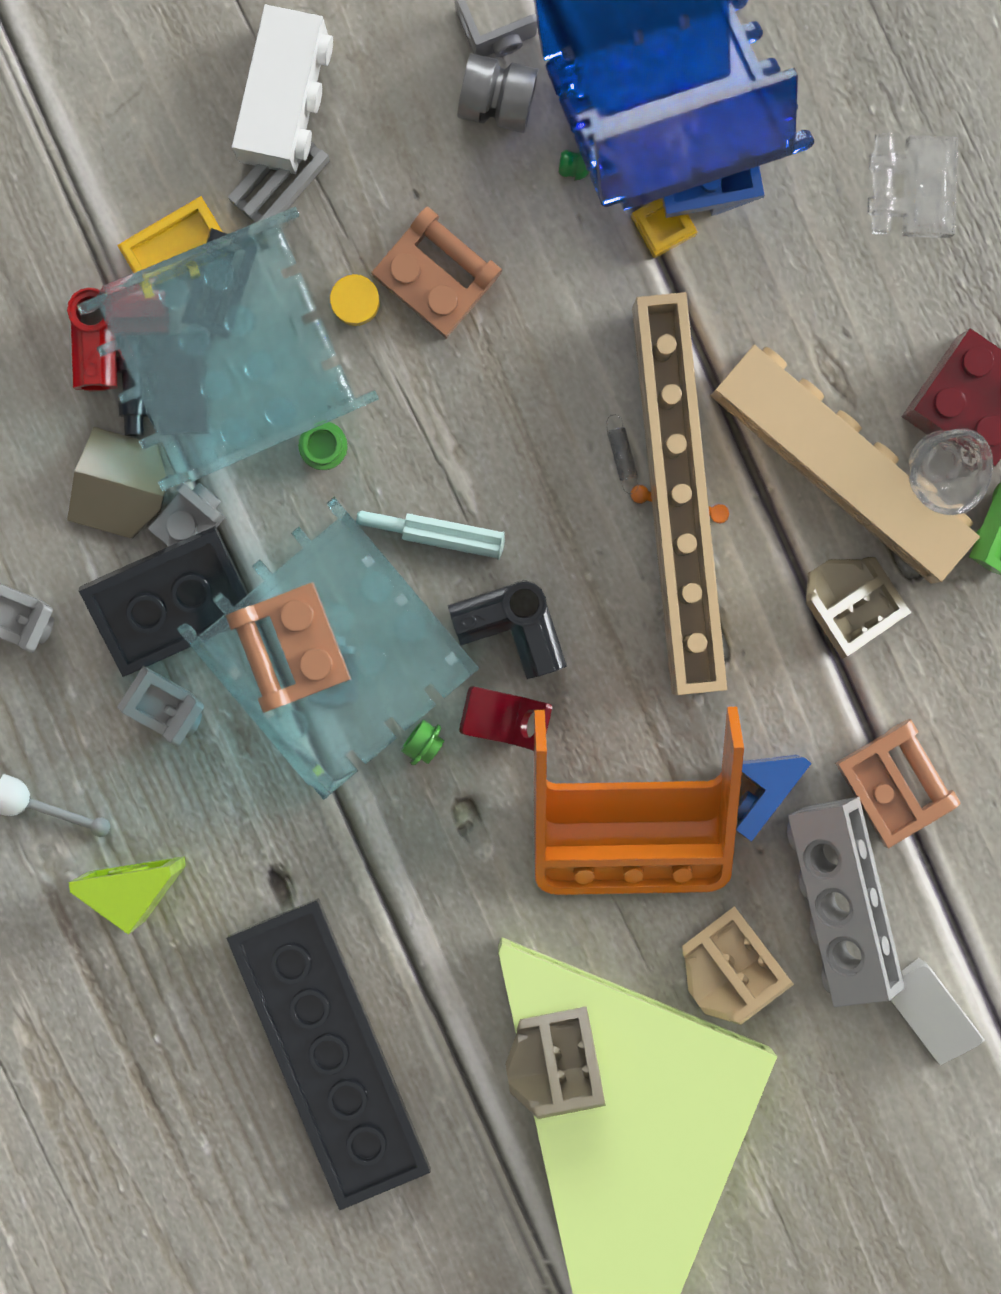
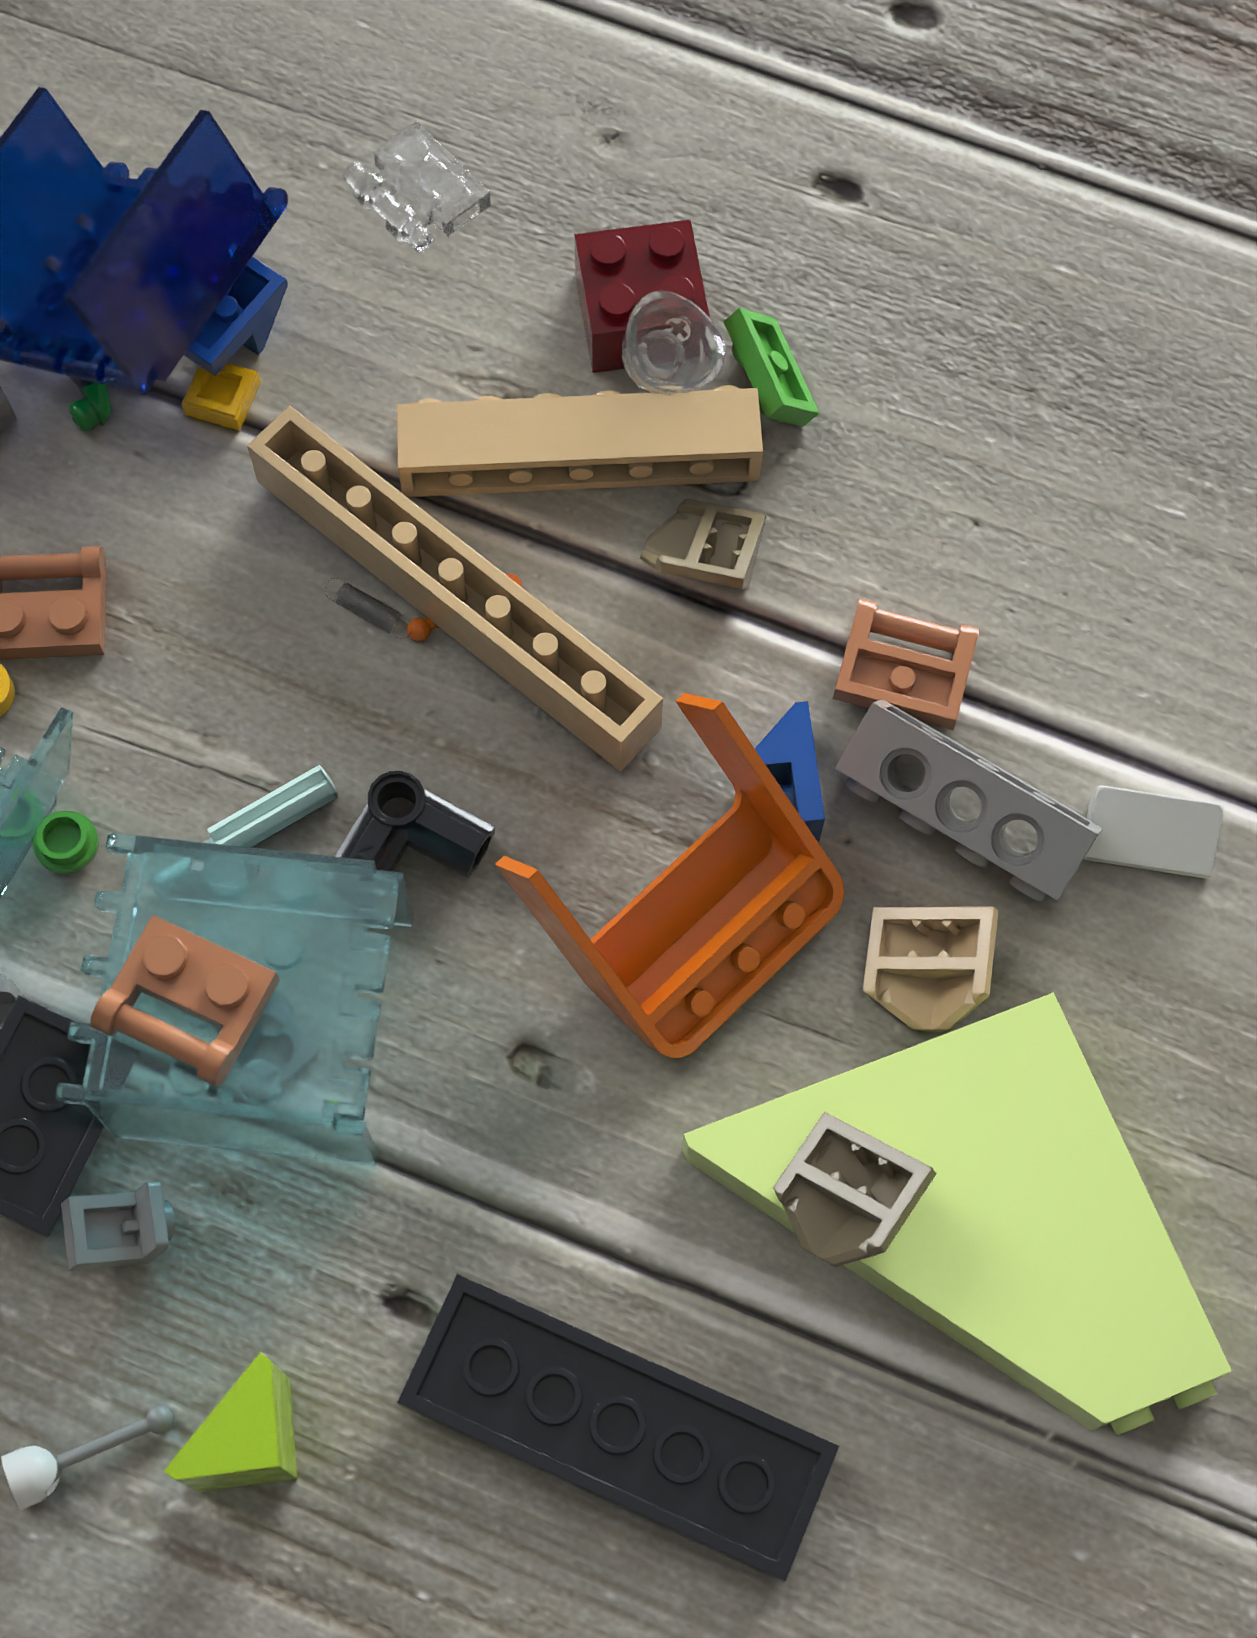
camera: 45 degrees left, 20 degrees down
bright green plate [401,719,444,765] -> none
dark red bracket [459,686,552,751] -> none

